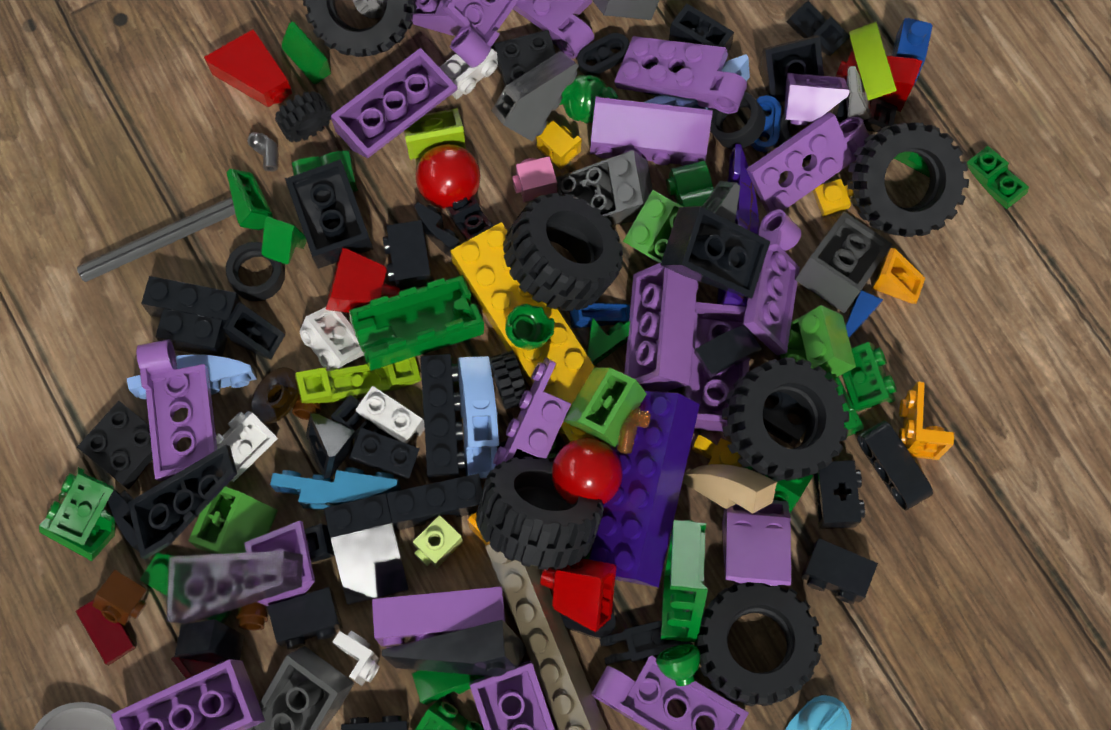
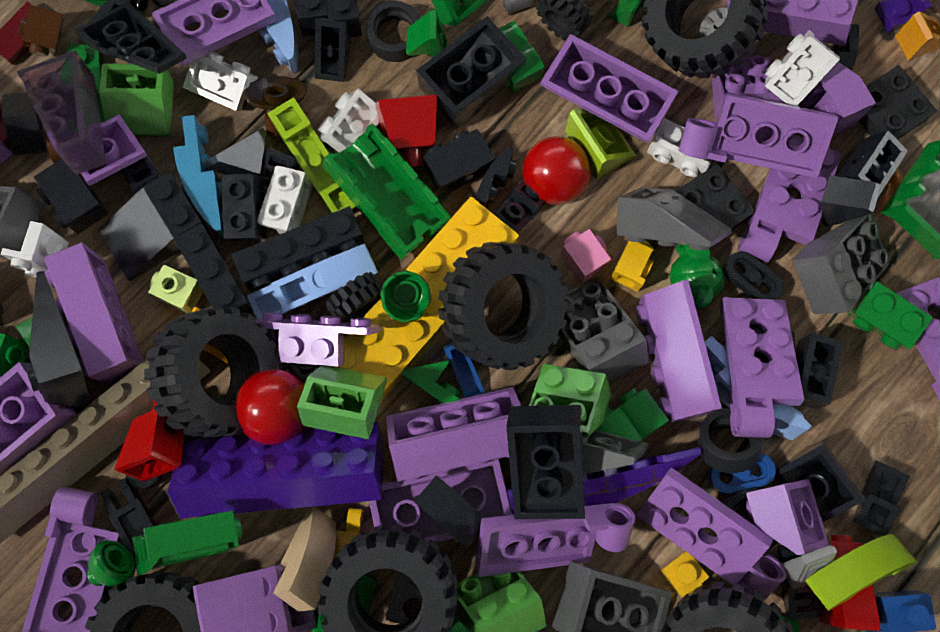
camera: 70 degrees right, 5 degrees up
clear orange arm [617,408,651,454] -> none

